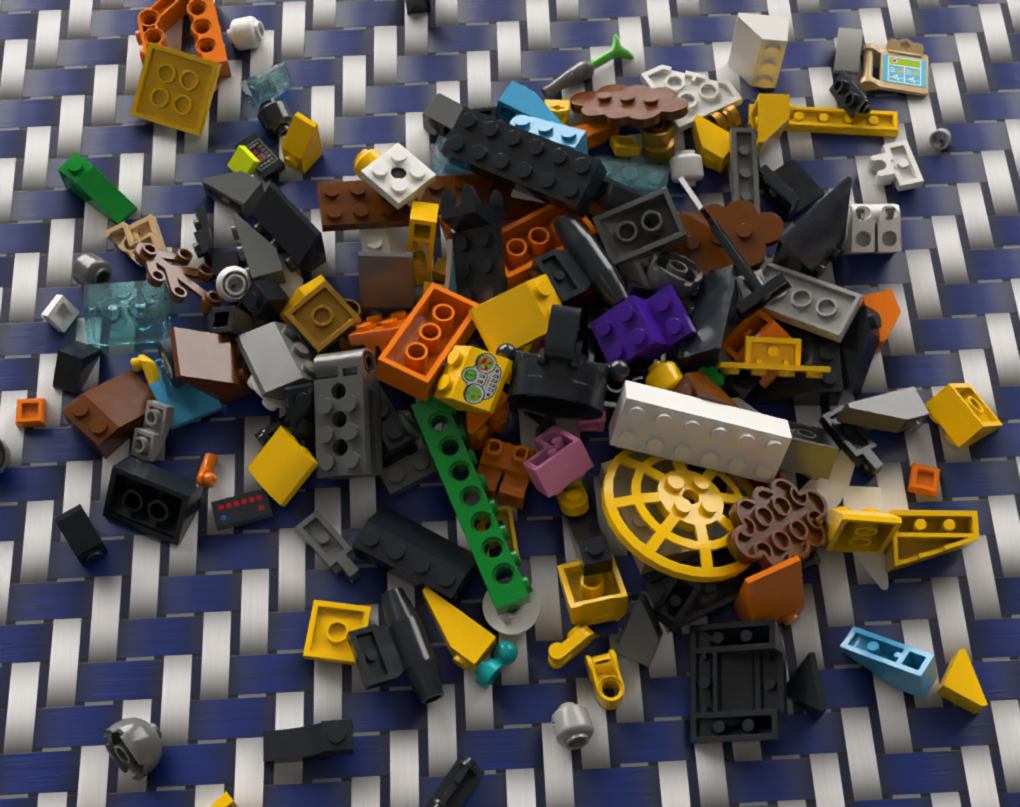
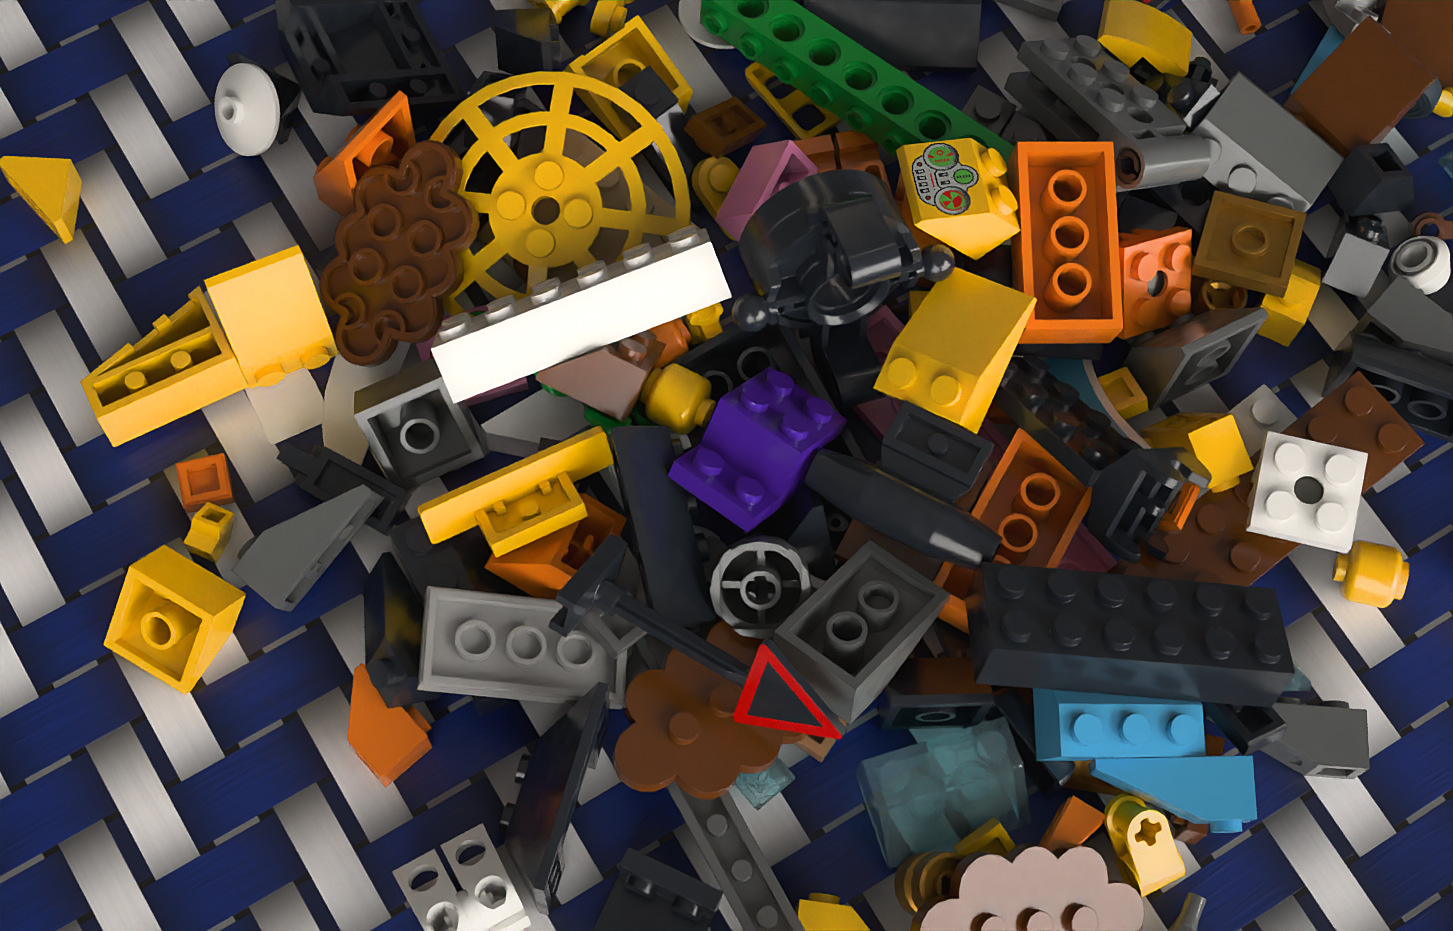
camera: 145 degrees right, 5 degrees up
white head [669,150,704,188] -> none
dark azure slope [840,626,938,699] -> none
none -> yellow piece [183,502,235,564]
none -> white dish [214,63,280,156]
none -> reddish brown plate [683,96,768,159]

